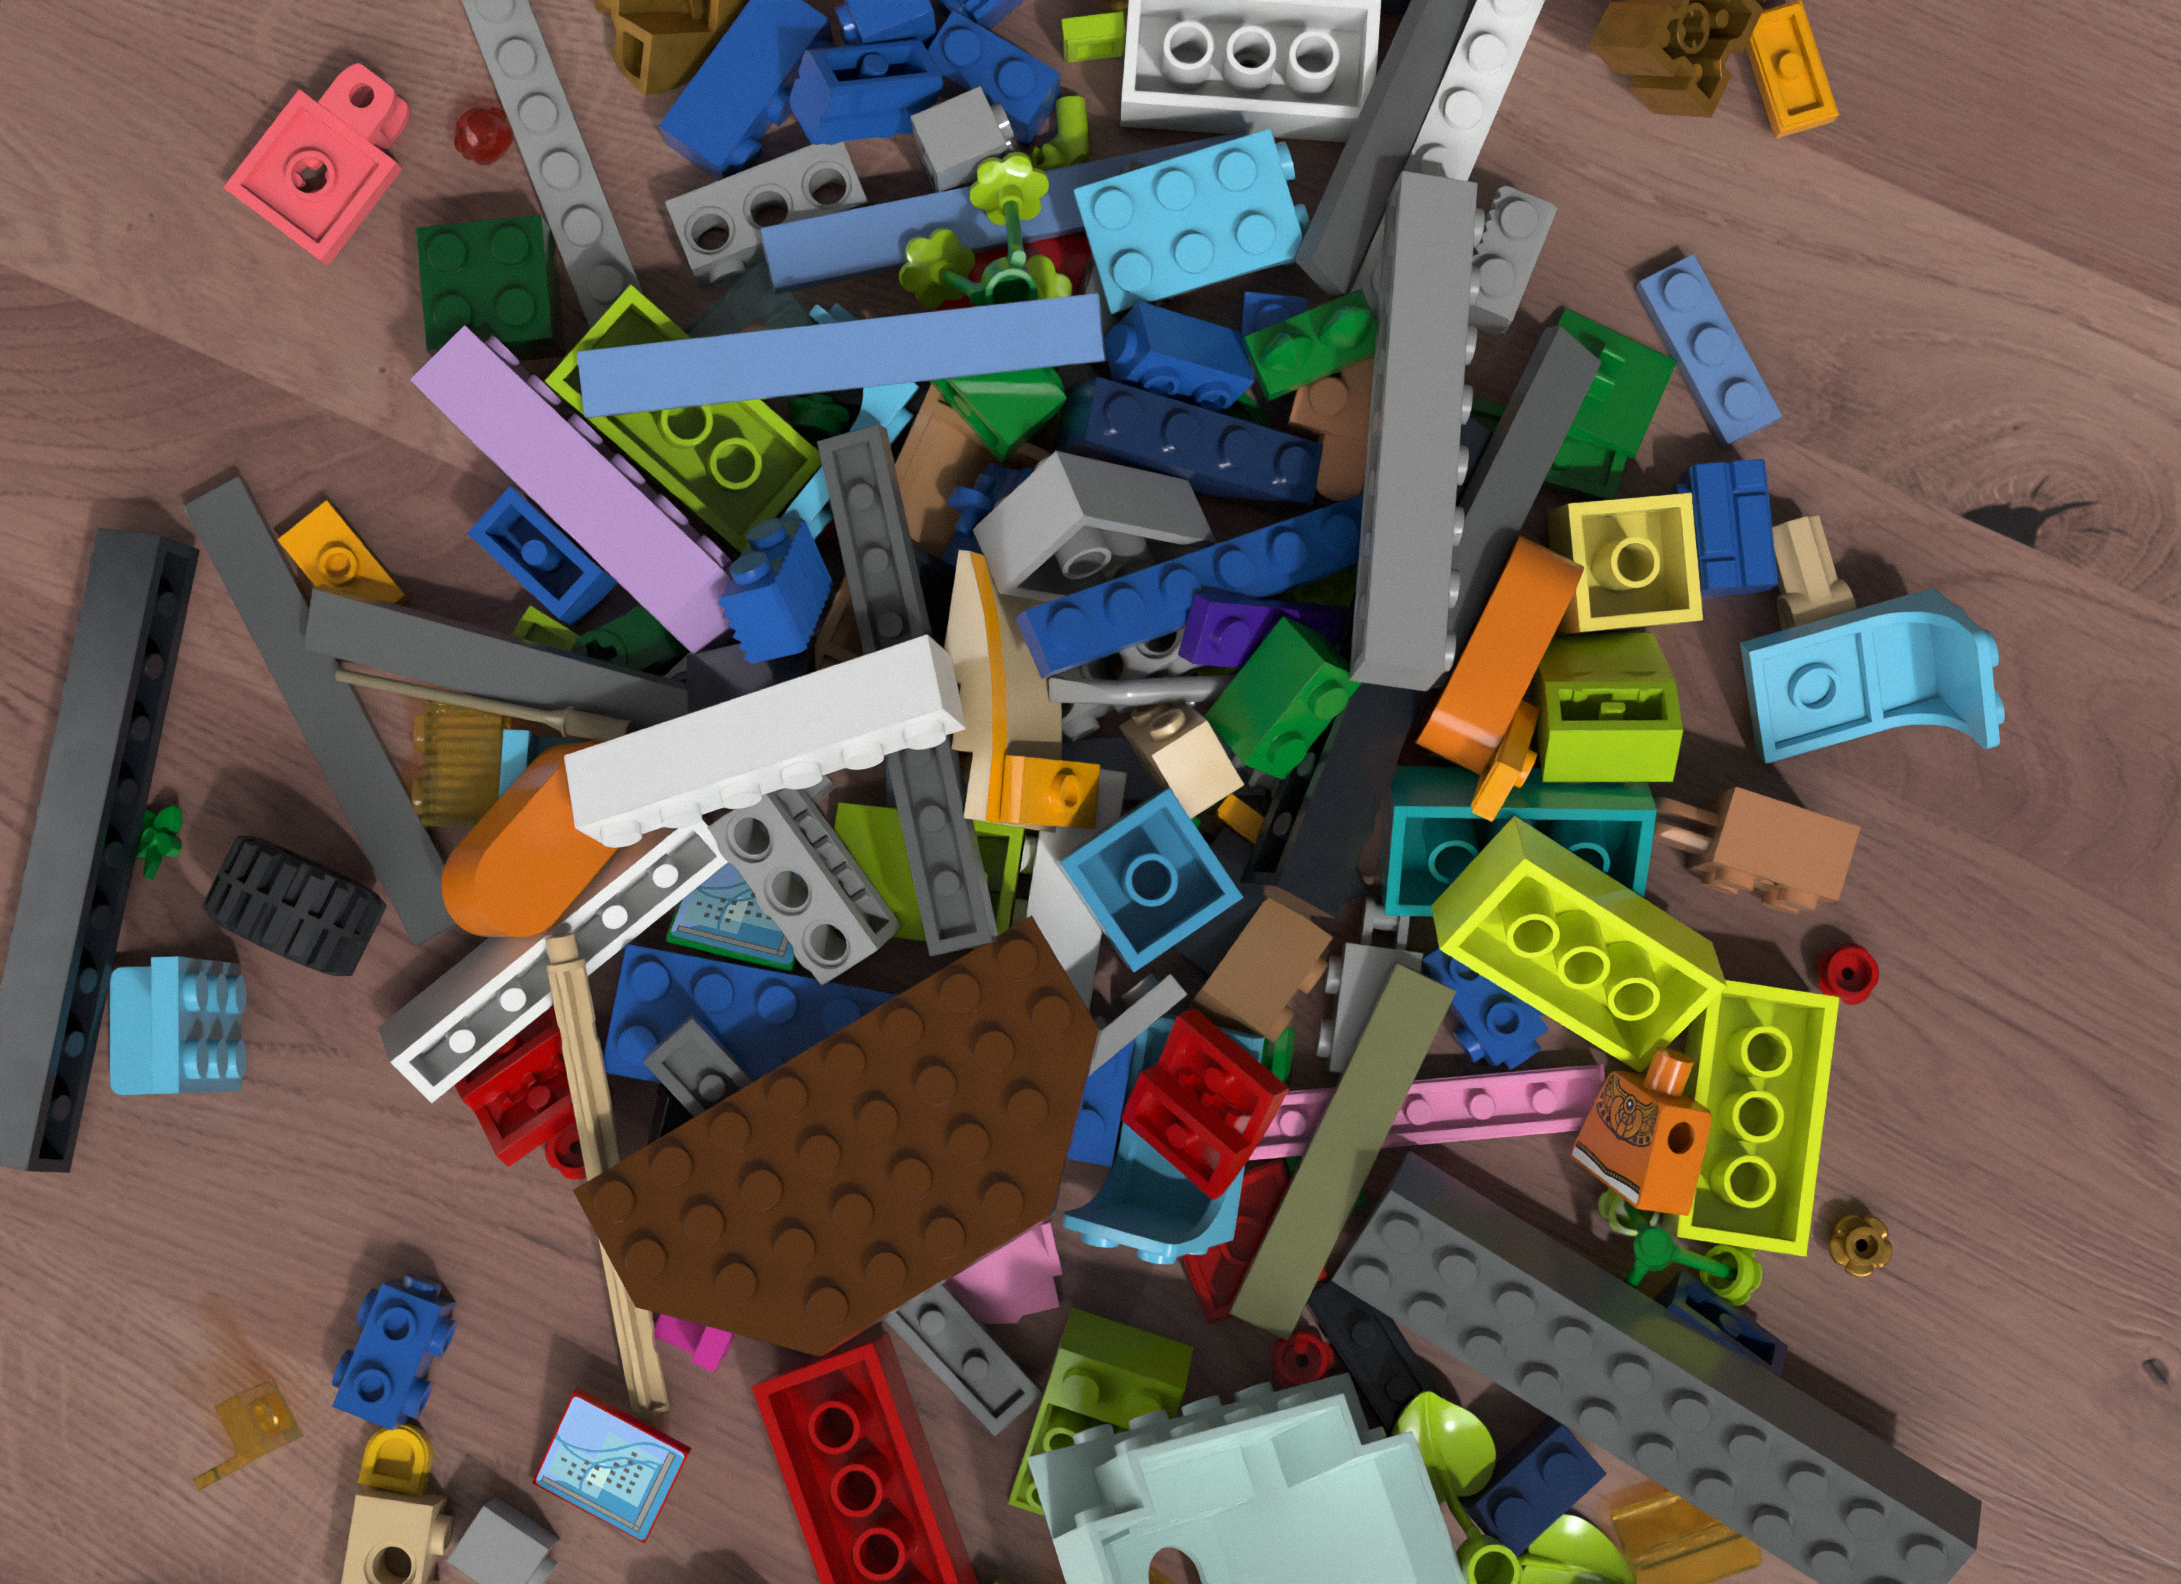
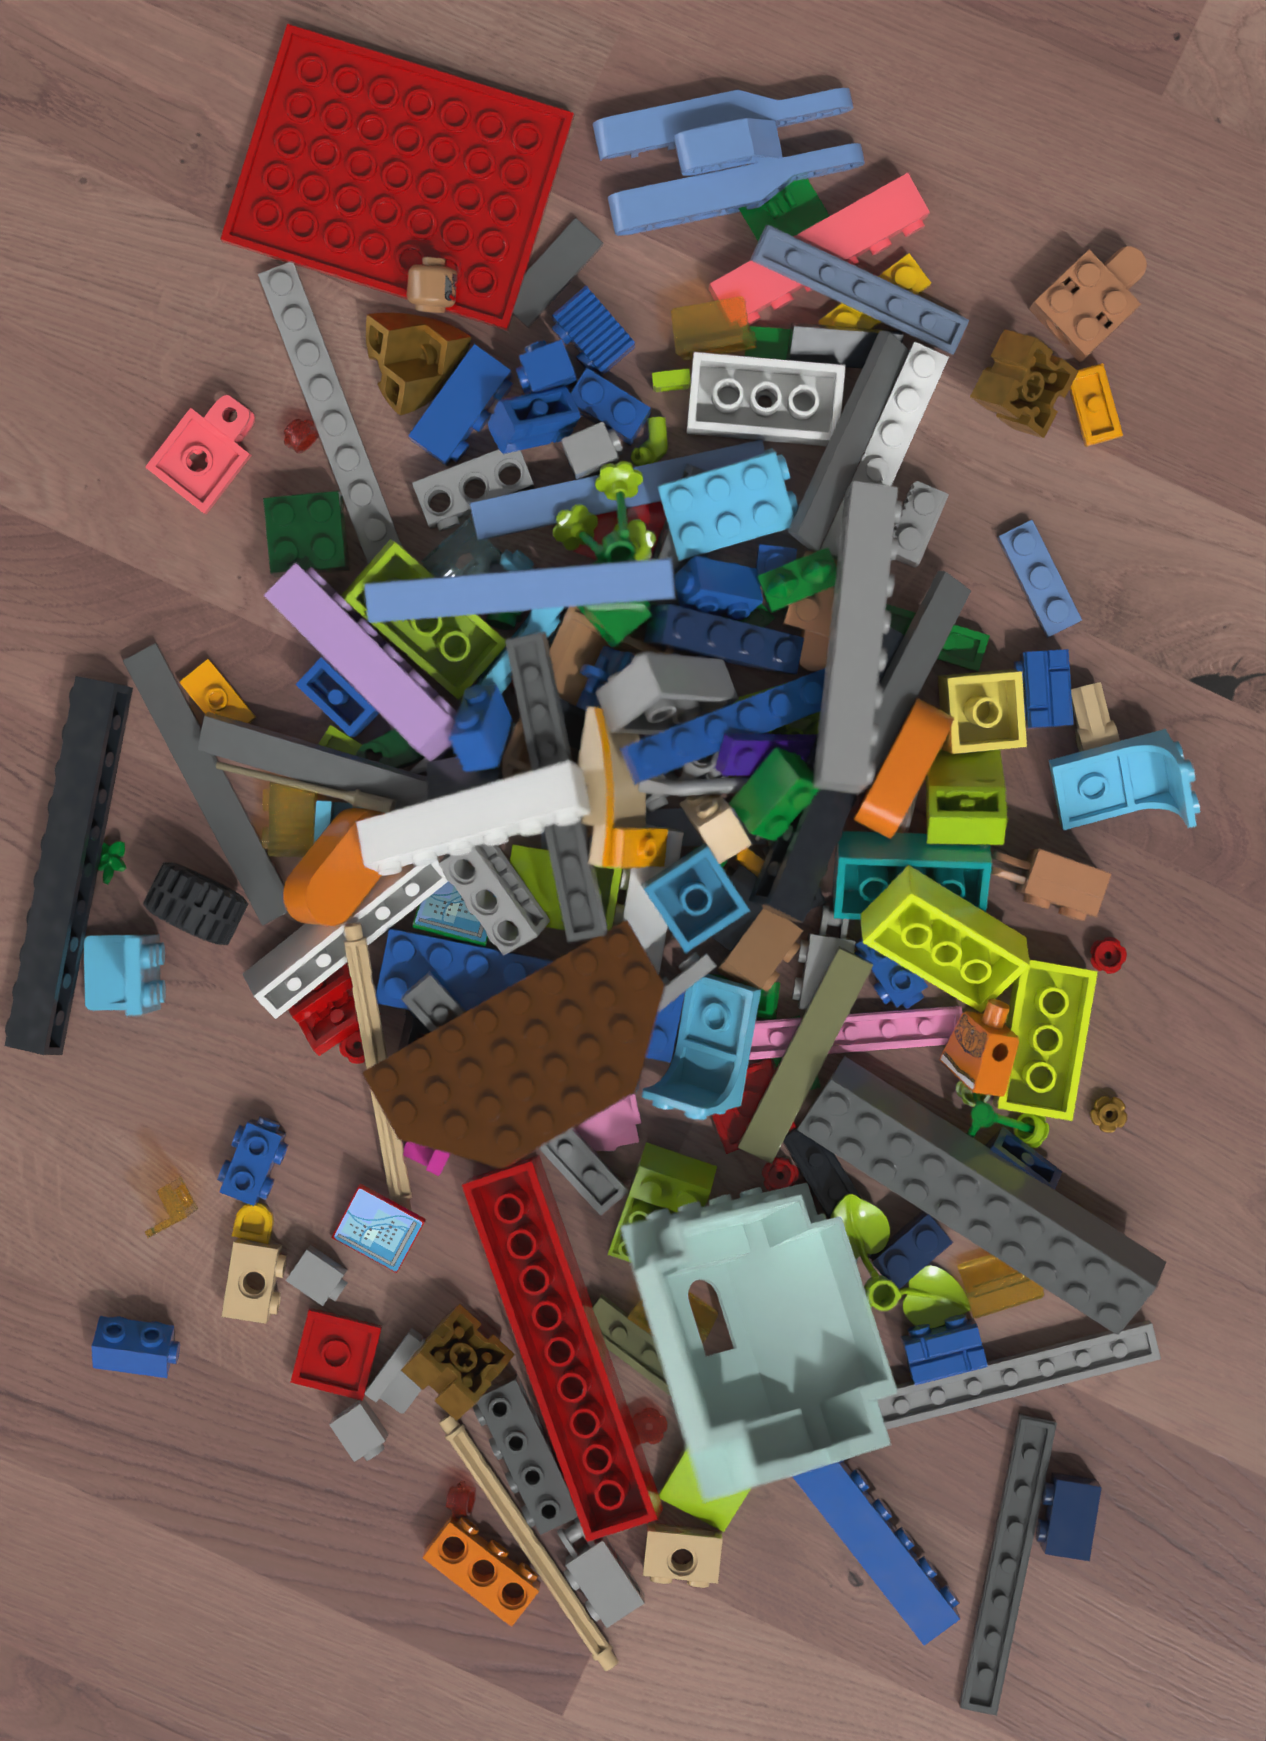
camera: 10 degrees right, 5 degrees up
red slope [1121,1008,1289,1201] -> none
light orange plate [1471,700,1540,822] -> none
green piece [1557,308,1677,459] -> none

